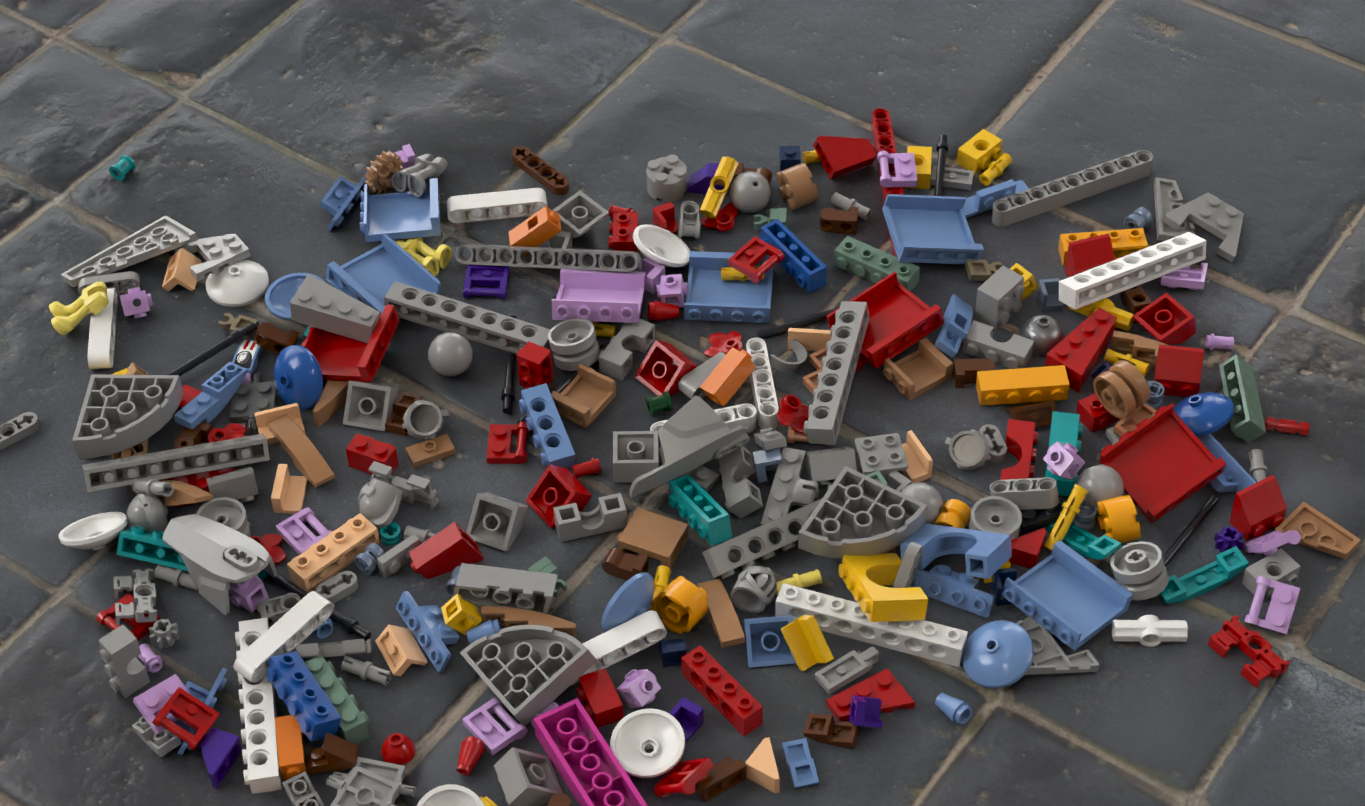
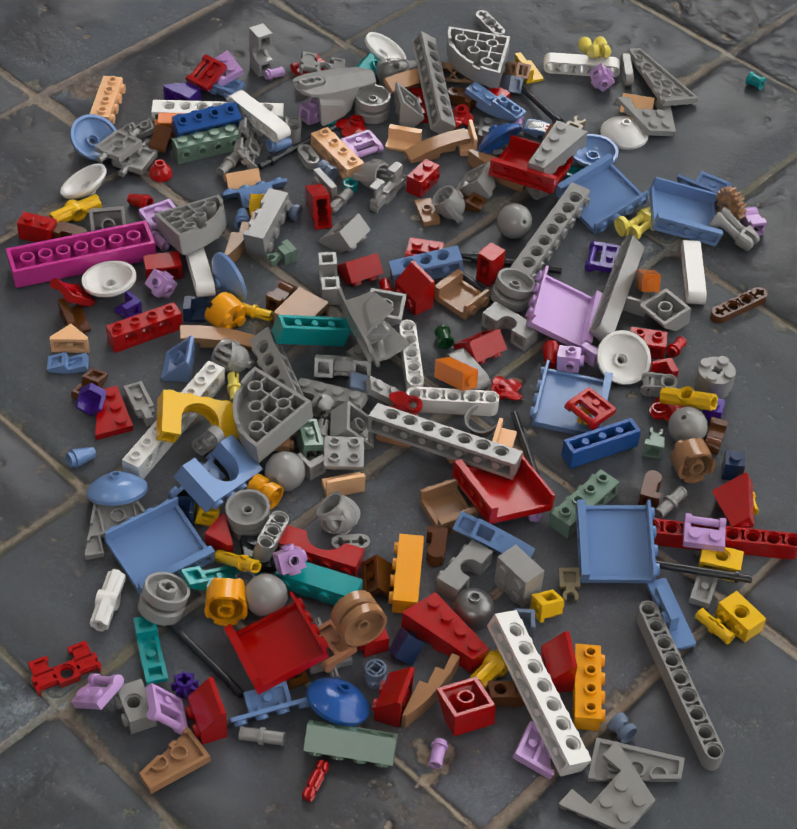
camera: 95 degrees right, 0 degrees up
light grey gear [149,618,179,649] -> none
yellow panel [781,615,834,671] -> none
yellow pin [1104,349,1150,377] -> none
none -> red slope [394,260,435,315]

